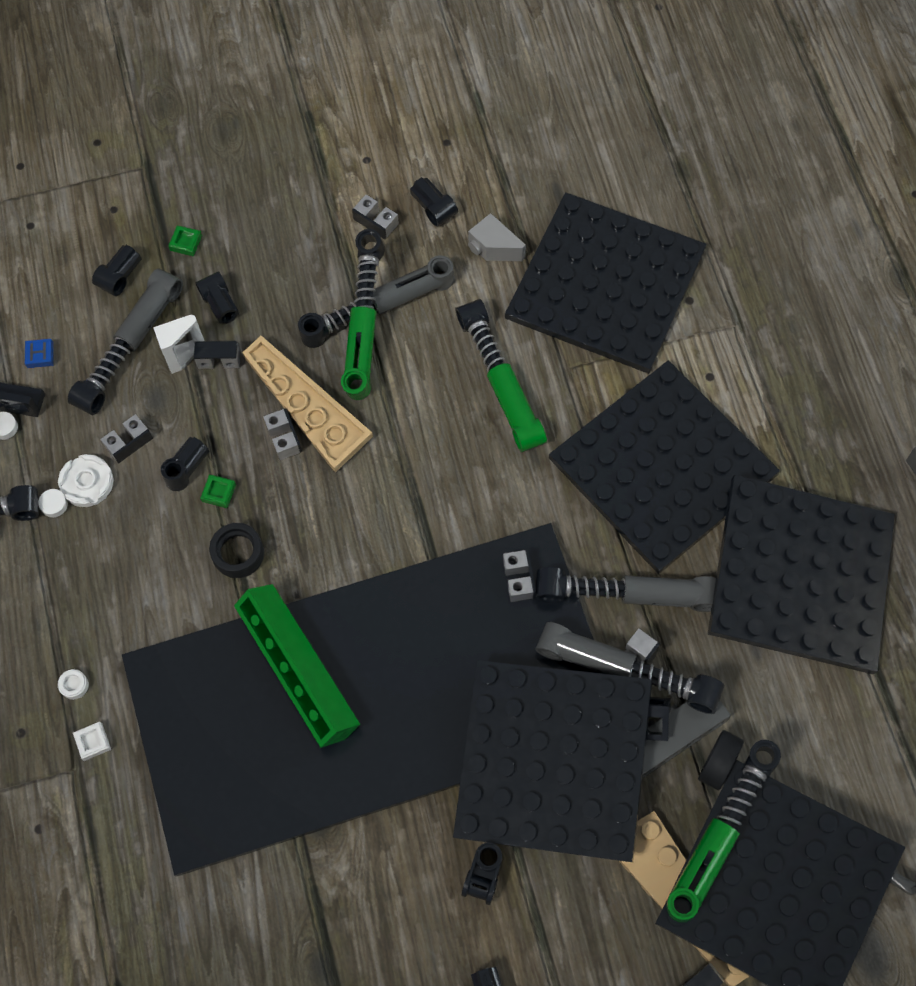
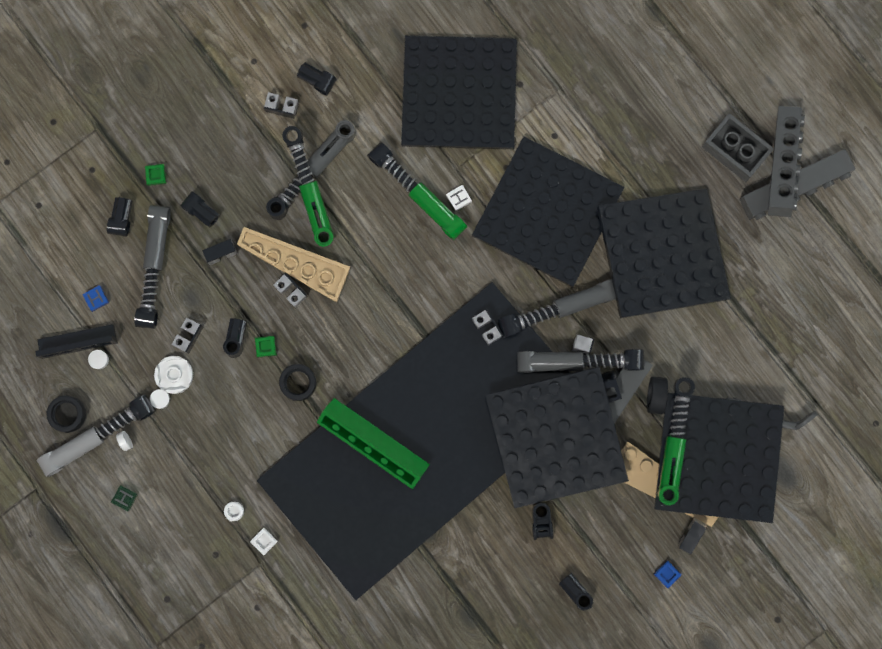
camera: 25 degrees left, 15 degrees up
white tile [153,315,204,374] -> none
light grey slope [468,213,526,261] -> none
none -> white tile [446,185,472,211]

